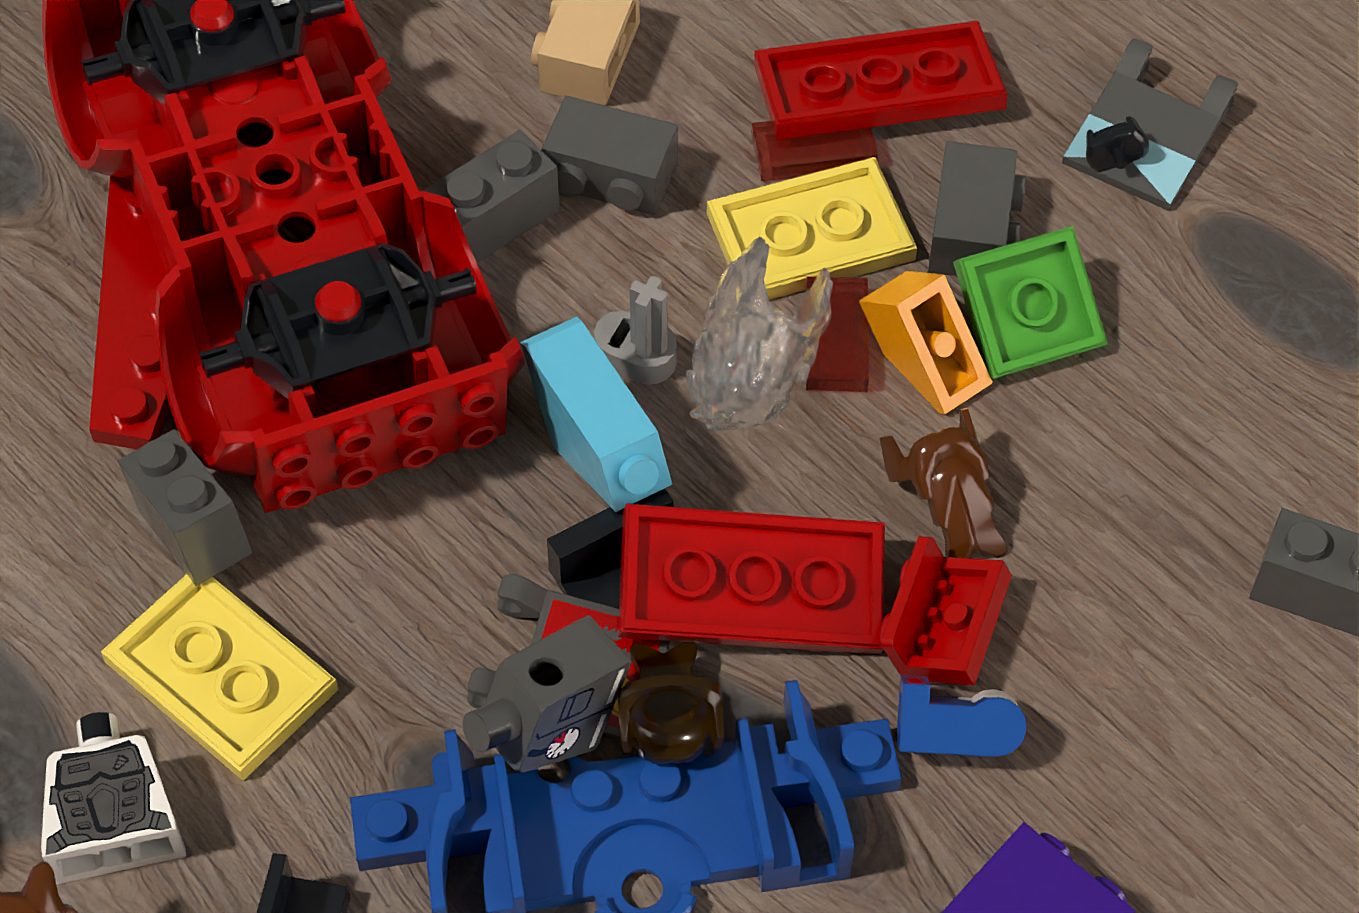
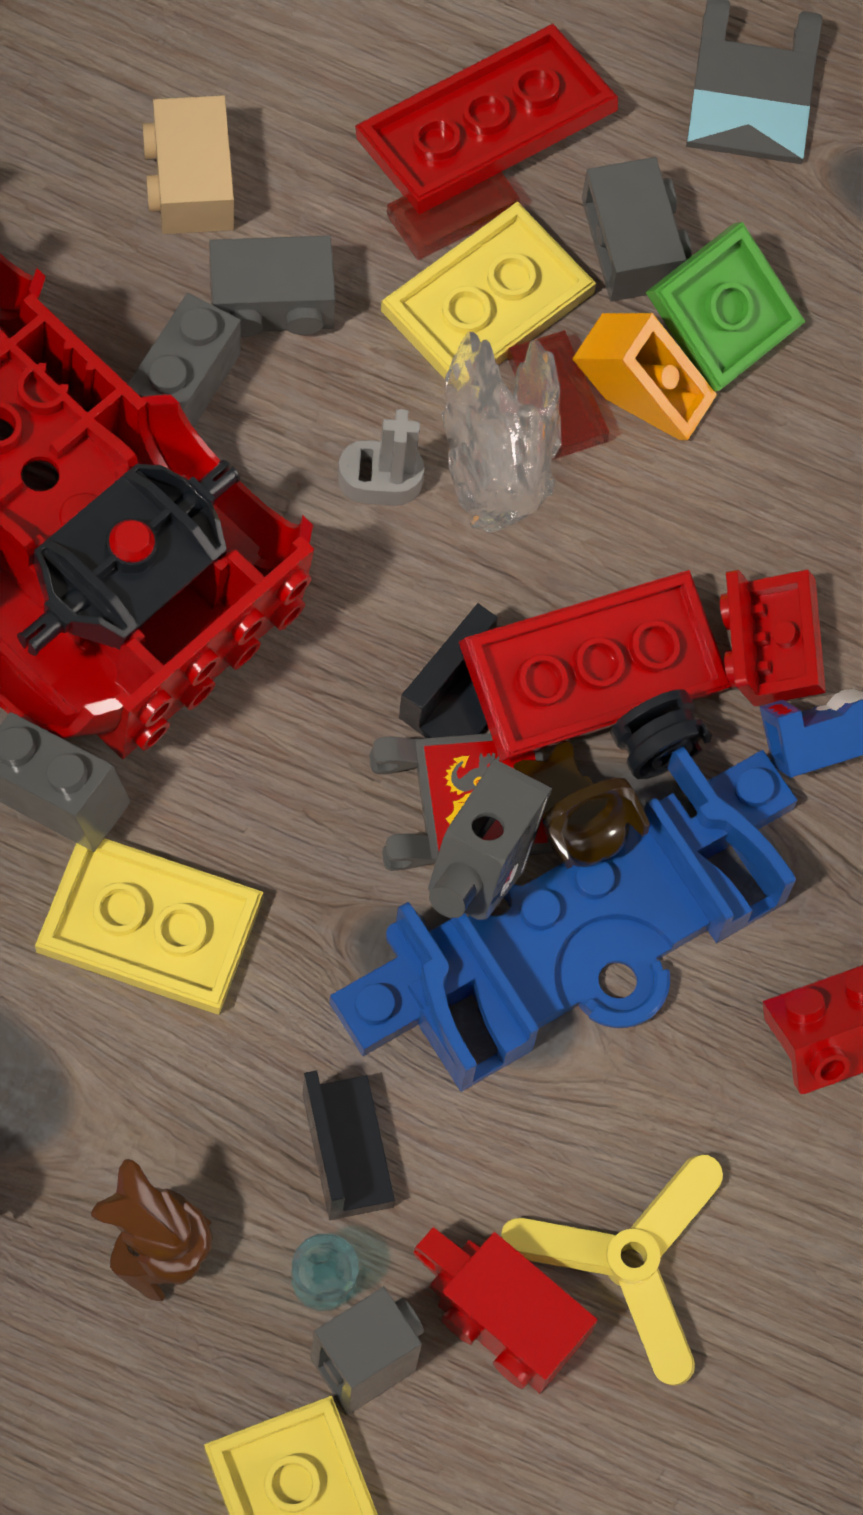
camera: 30 degrees left, 10 degrees up
torso [41,712,187,885] -> none
medium azure slope [520,316,673,512] -> none
reddish brown hair [880,408,1007,558] -> none
black piece [1086,116,1149,171] -> none
none -> black wheel [610,690,712,780]

